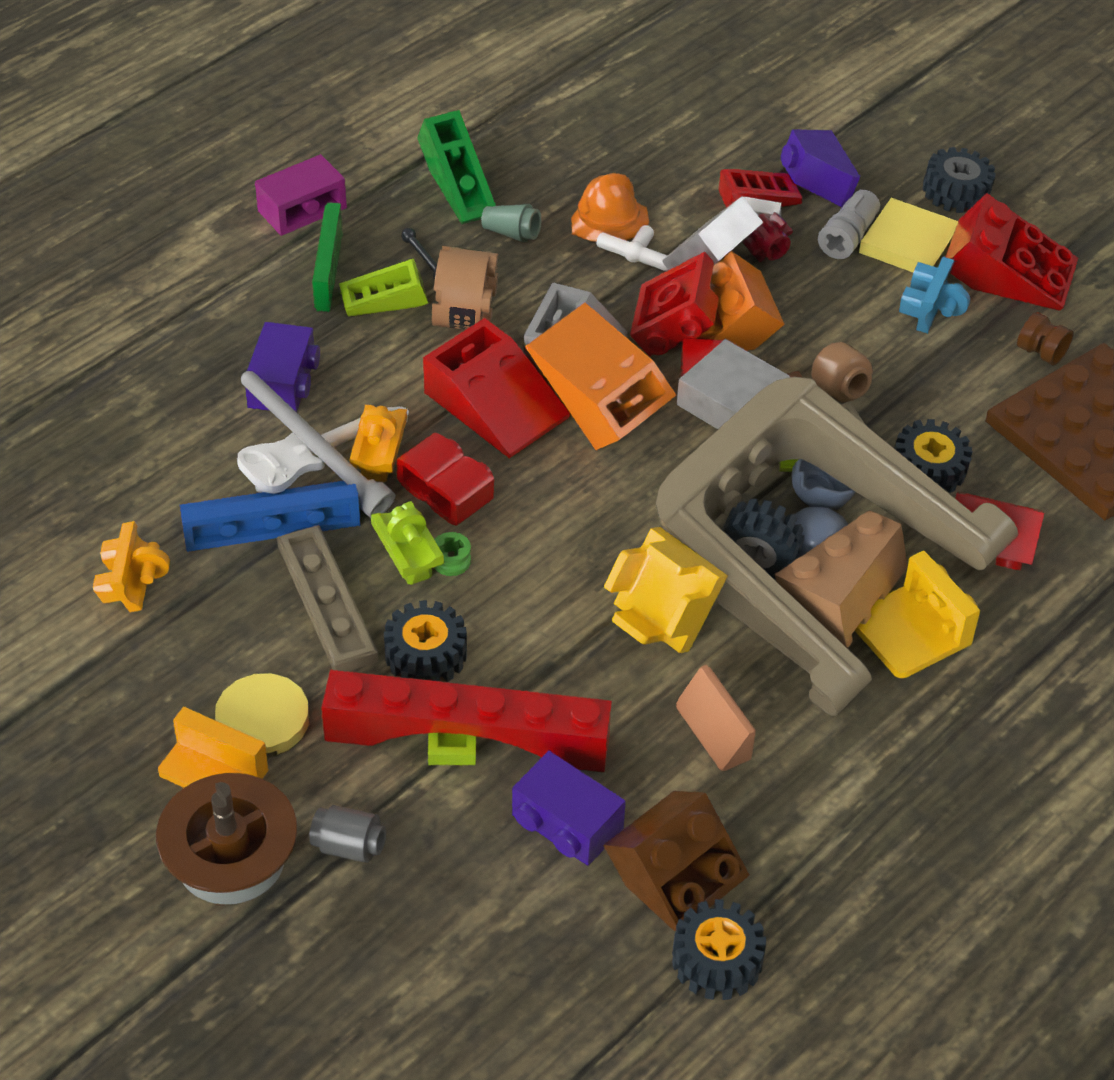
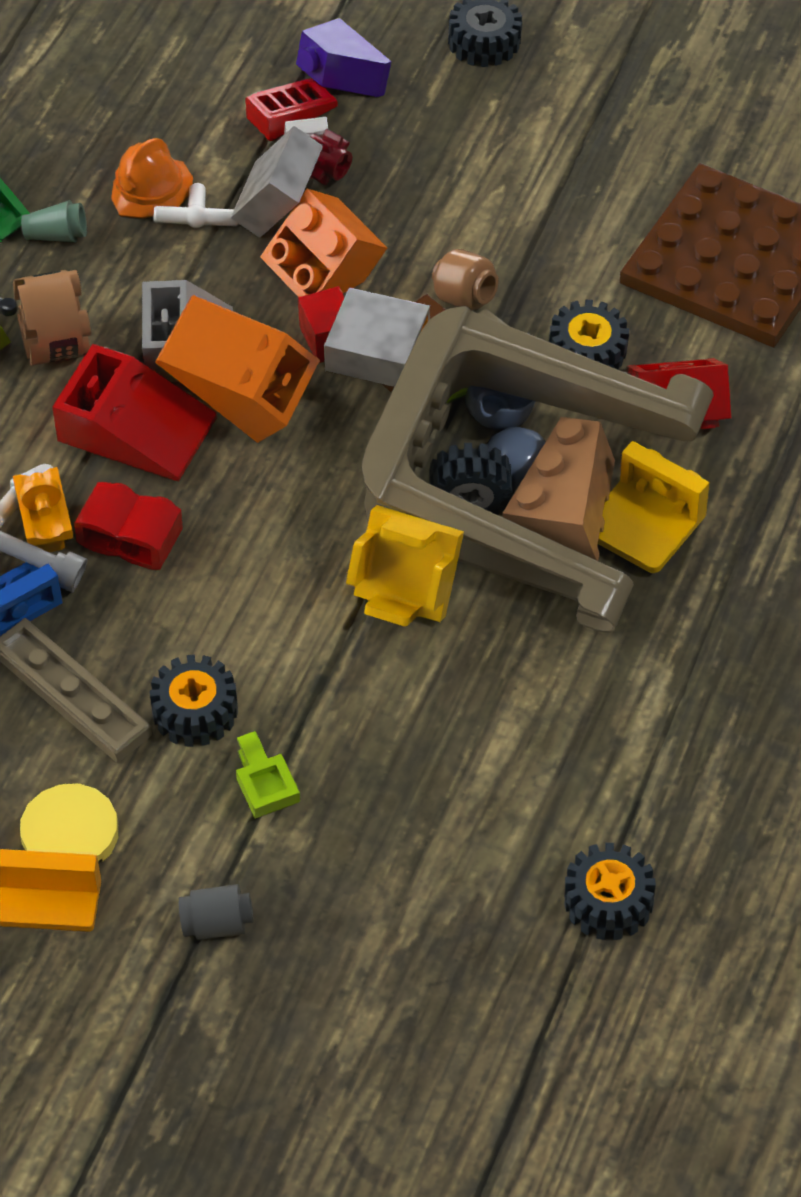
camera: 20 degrees left, 5 degrees up
reddish brown piece [156,773,297,905] -> none
red arch [321,670,612,772] -> none
lime hips [371,501,444,585] -> none
bright green bush [434,532,471,576] -> none
dark purple brick [512,751,626,866] -> none
reddish brown slope [603,791,750,931] -> none
red plate [630,251,719,357] -> none
nougat slope [676,664,756,771] -> none
light grey axle [818,190,880,259] -> none
light yellow tile [859,198,958,273] -> none
dark azure hips [899,257,970,334] -> none
red slope [946,193,1078,311] -> none
reddish brown wheel [1017,312,1074,366] -> none

